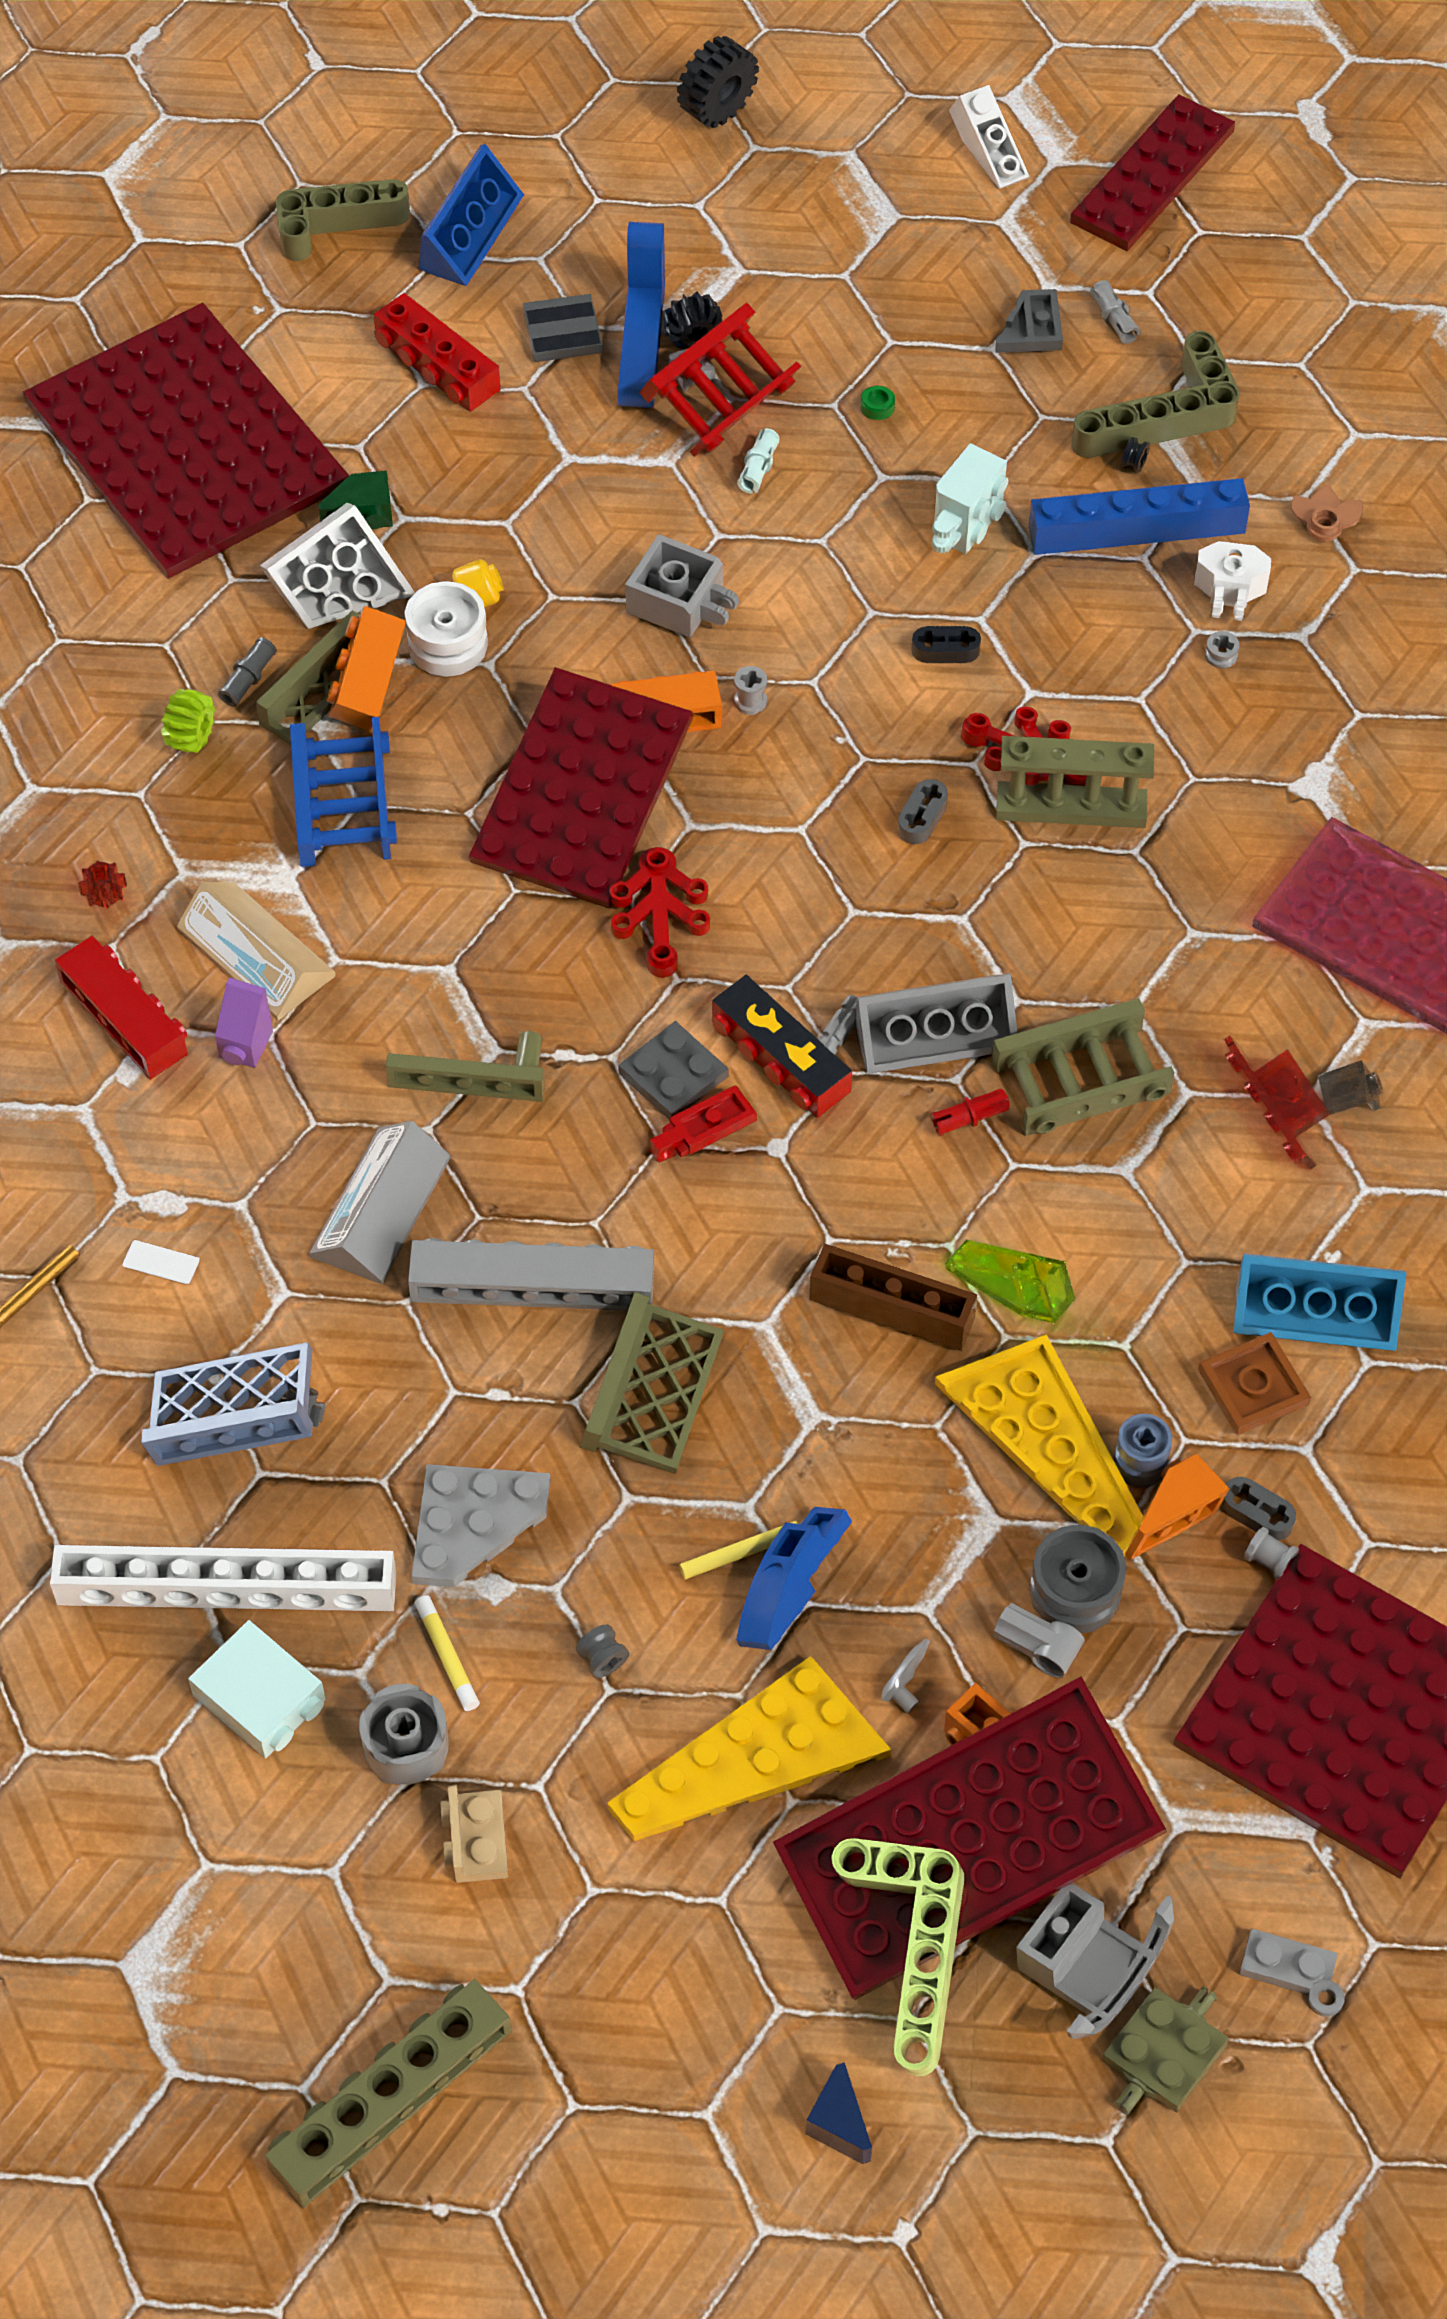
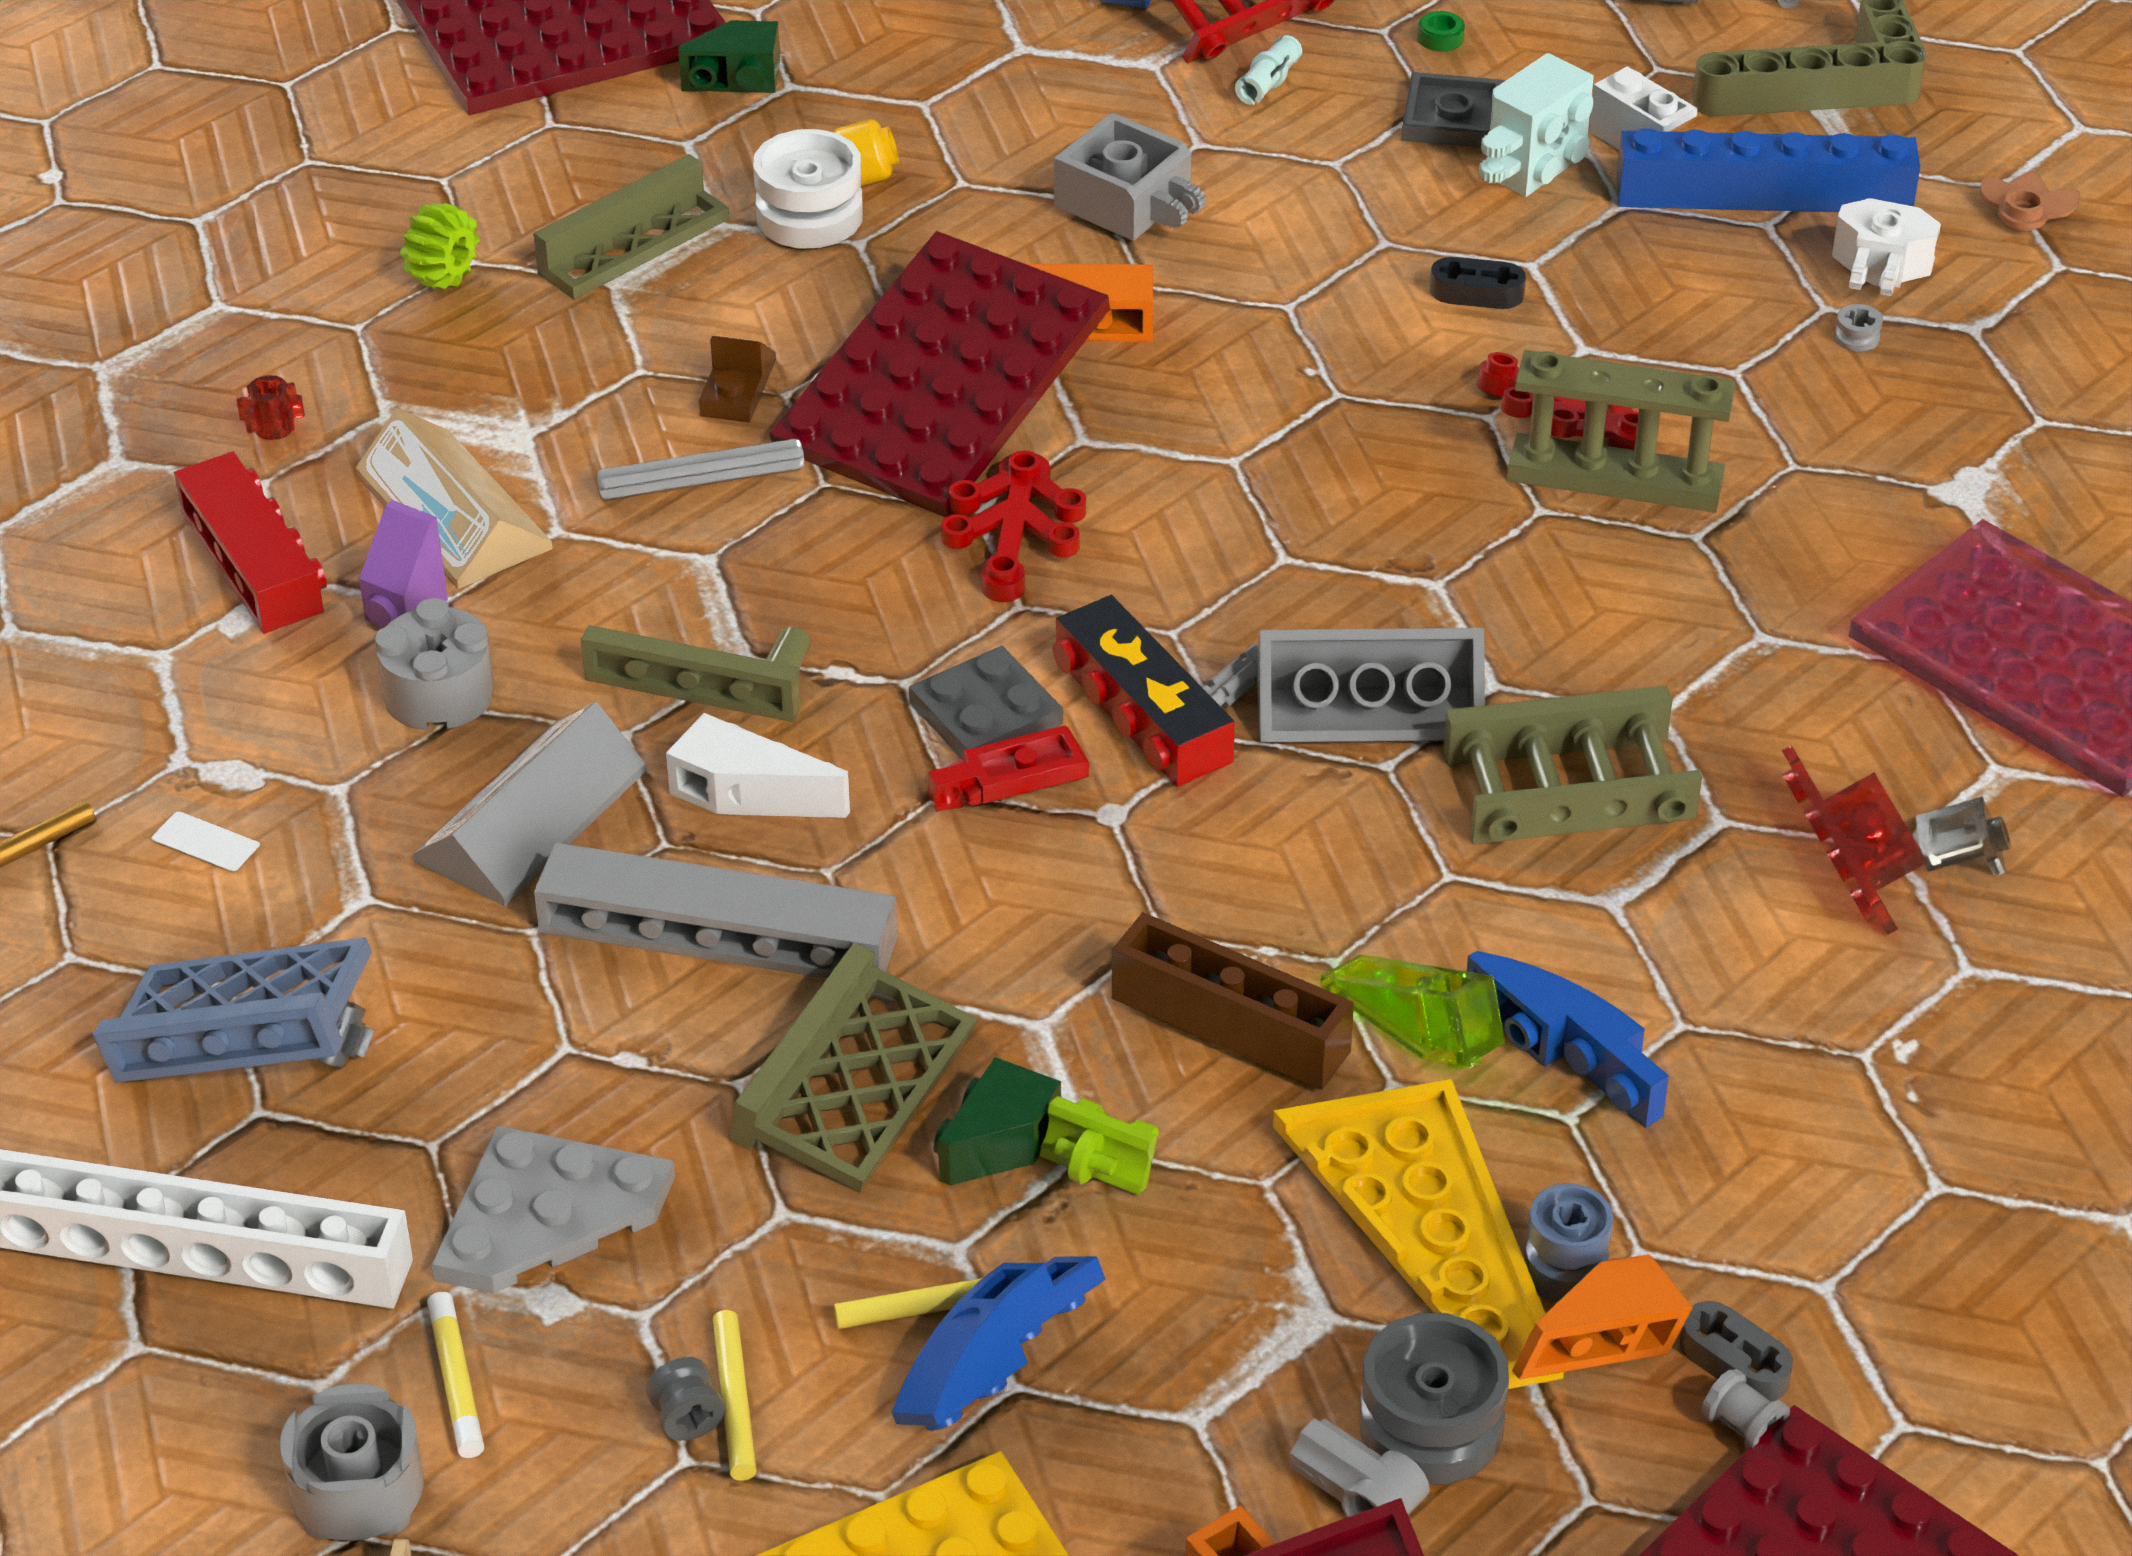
camera: 10 degrees right, 15 degrees down
light aqua brick [188,1620,326,1759] -> none
dark grey pin [218,637,277,707] -> none
white wedge [260,503,415,629] -> none
blue fence [290,717,397,867] -> none
orange brick [326,606,406,731] -> none
light grey bush [734,666,767,715] -> none
light grey bar [882,1639,930,1713] -> none
dark grey beam [898,779,948,844] -> none
red axle [931,1089,1010,1137] -> none
black bush [1121,437,1150,473] -> none
dark orange plate [1198,1332,1311,1435] -> none
dark azure slope [1233,1253,1407,1351] -> none
none -> light grey brick [375,598,494,730]
none -> light grey axle [597,439,804,500]
none -> white slope [666,713,850,818]
none -> reddish brown slope [699,336,776,423]
none -> light yellow bar [712,1310,757,1481]
none -> dark green slope [933,1057,1061,1185]
none -> lime hips [1040,1096,1159,1195]
none -> dark grey tile [1401,72,1505,148]
none -> blue slope [1464,951,1669,1128]
none -> white slope [1589,66,1697,150]

